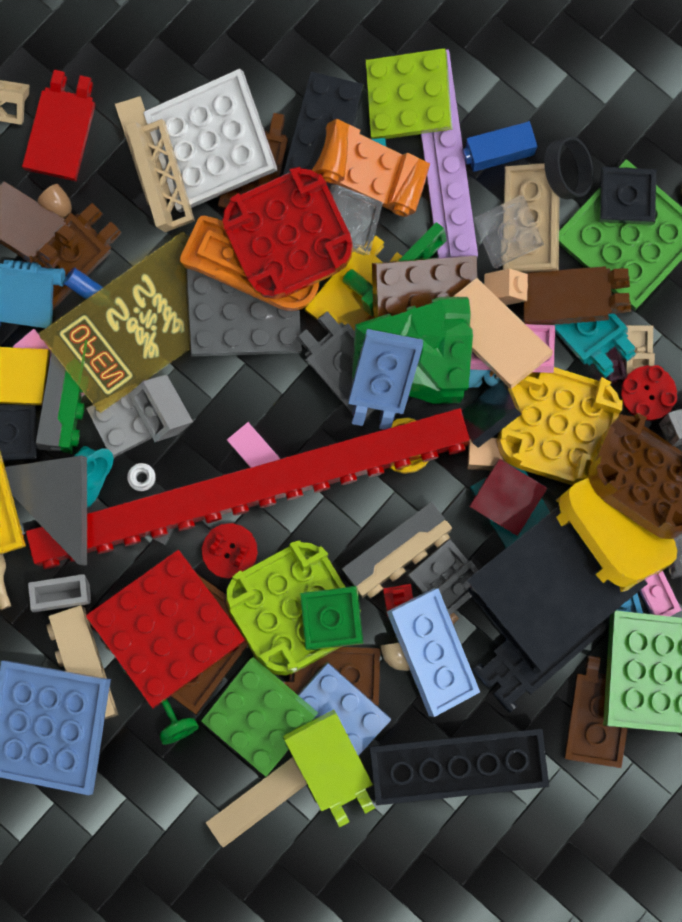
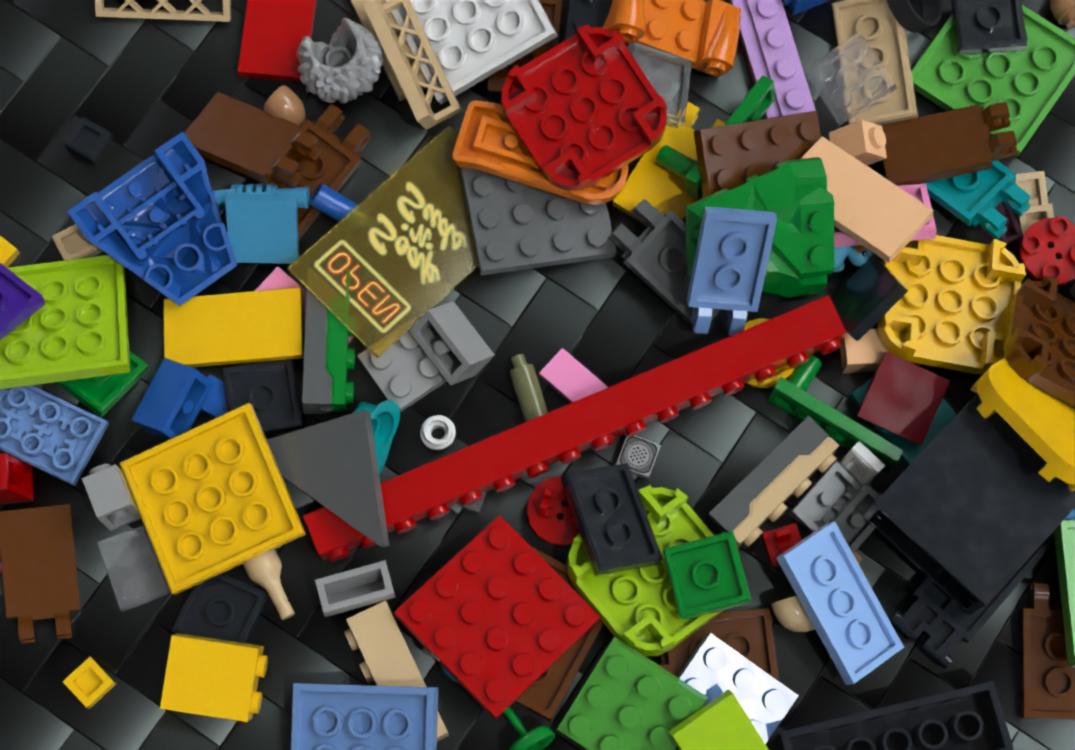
camera: 10 degrees left, 5 degrees down
none -> light grey hair [296,18,384,103]
none -> olive cylinder [509,354,548,422]
none -> black tile [561,463,663,576]
none -> tile [616,435,661,480]
none -> green piece [767,355,904,474]
none -> white tile [839,441,885,485]

